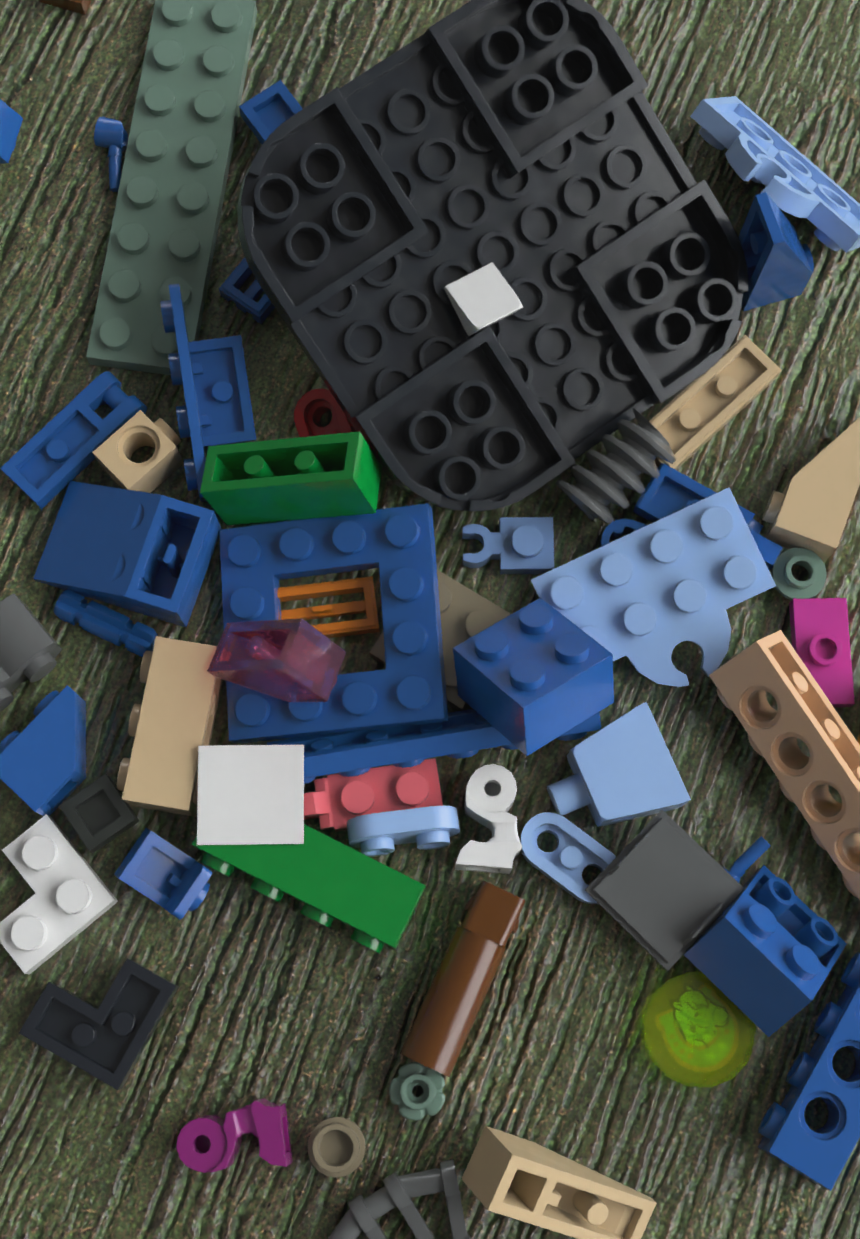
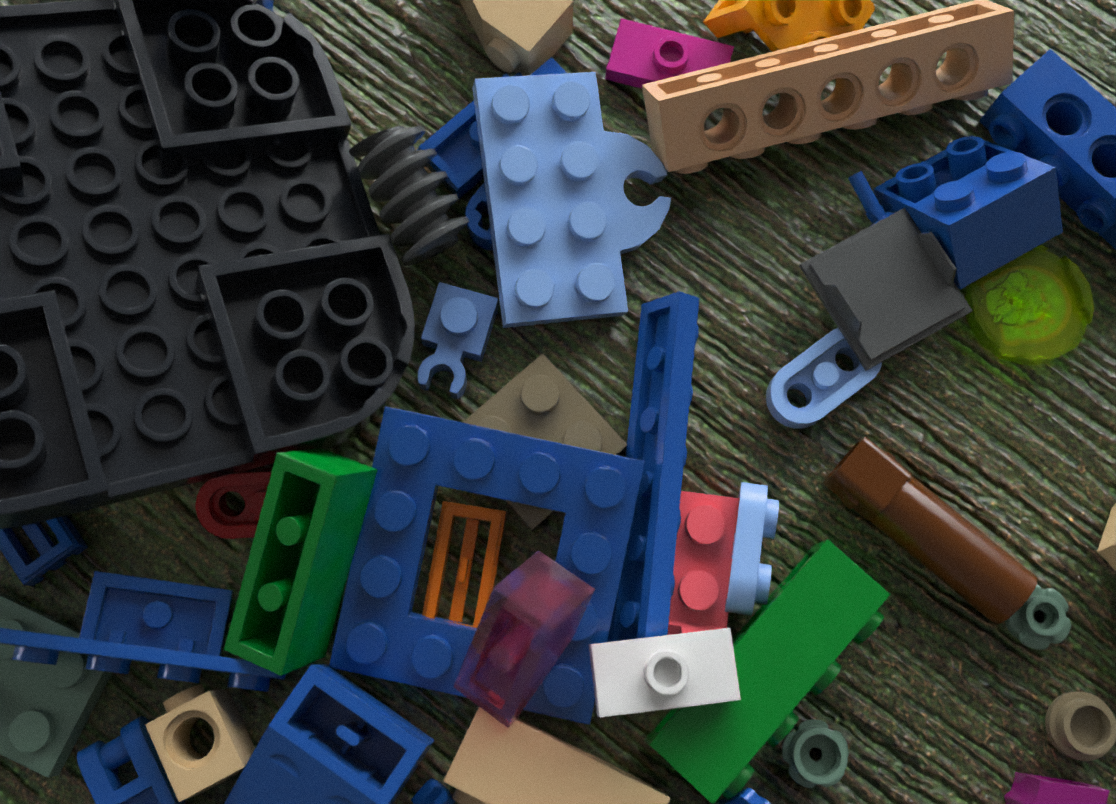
camera: 75 degrees left, 0 degrees up
white sticker [197,745,304,845] -> none
white slope [444,262,523,336] -> none
blue brick [453,598,614,756] -> none
white leg [455,764,522,874] -> none
light blue torso [547,702,691,827] -> none
tan tile [649,335,782,470] -> none
sand green plate [771,548,827,600] -> none
none -> white plate [589,628,741,717]
none -> sand green plate [782,719,849,788]

